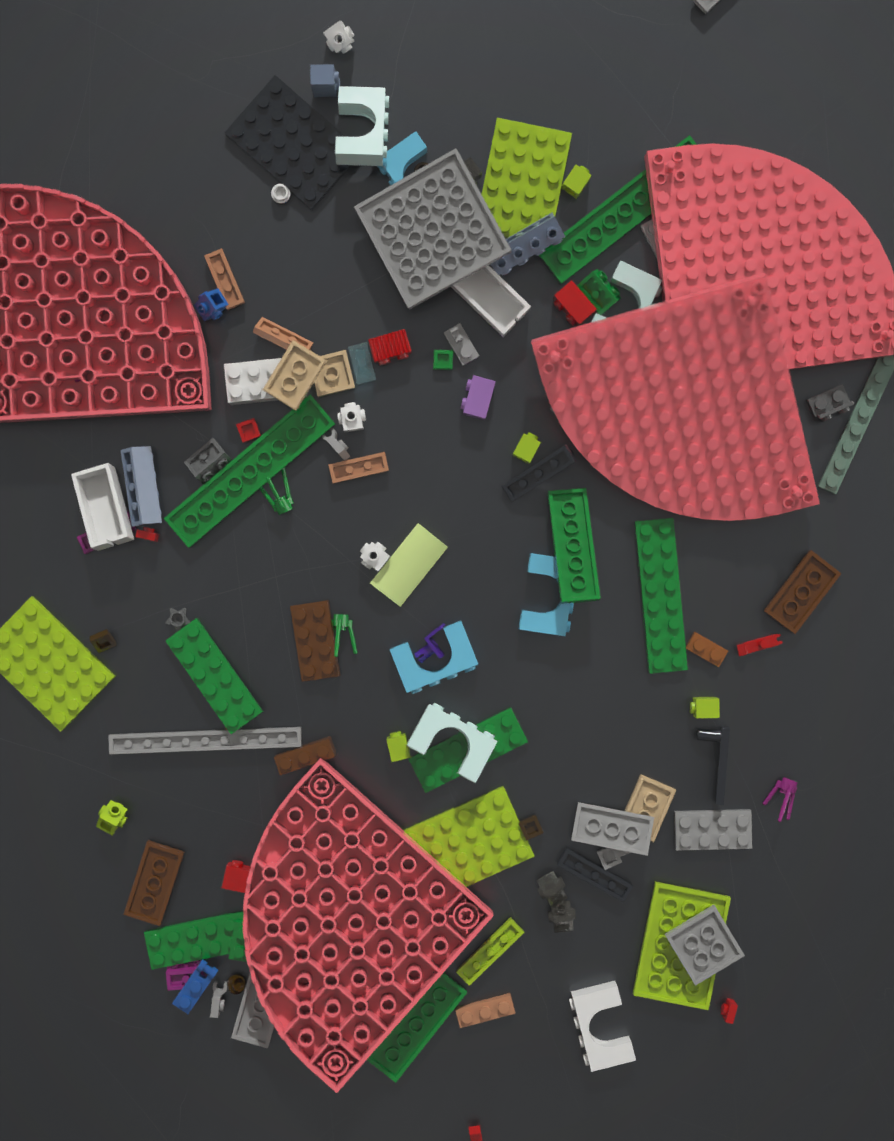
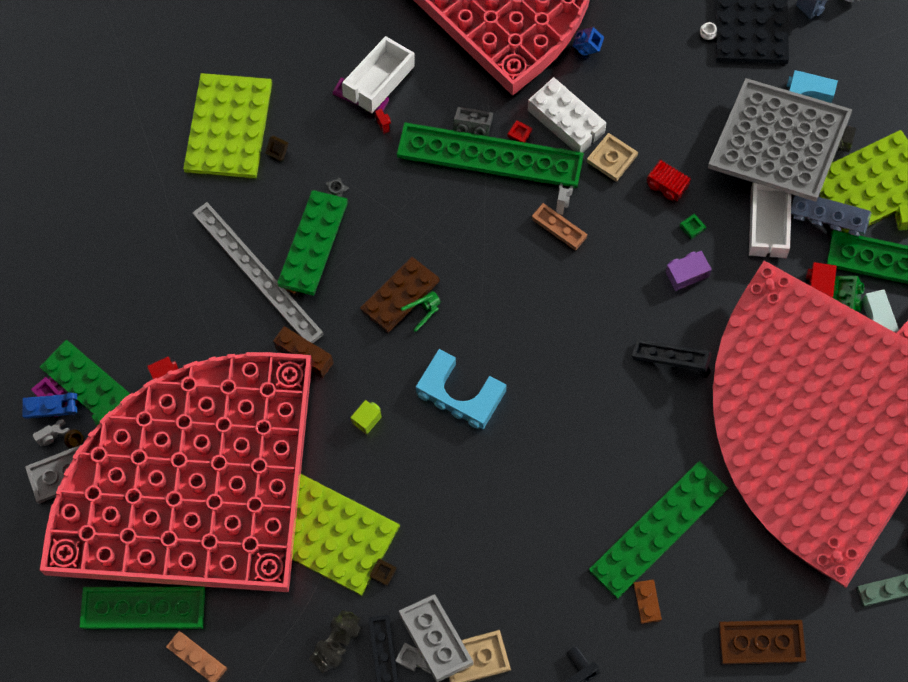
camera: 50 degrees right, 20 degrees down
lime brick [96,800,128,836] -> none
sand blue brick [121,446,162,527] -> none
reddish brown plate [123,840,185,926] -> none
nougat plate [204,248,245,310] -> none
nougat plate [253,317,313,350] -> none
green plant [259,468,294,515] -> none
tan tile [263,340,327,411] -> none
light aqua arch [335,86,389,166] -> none
white brick [338,402,366,432] -> none
clear light blue plate [348,342,376,385] -> none
white brick [360,541,390,571] -> none
yellowish green slope [370,523,448,607] -> none
light aqua arch [406,703,497,783] -> none
green plate [409,707,528,793] -> none
dark purple bracket [414,623,445,663] -> none
light grey plate [444,323,479,366] -> none
lime plate [456,917,524,986] -> none
lime brick [512,432,541,464] -> none
medium azure arch [519,553,574,636] -> none
green plate [547,488,601,604] -> none
lime brick [690,697,720,718] -> none
red piece [737,634,783,656] -> none

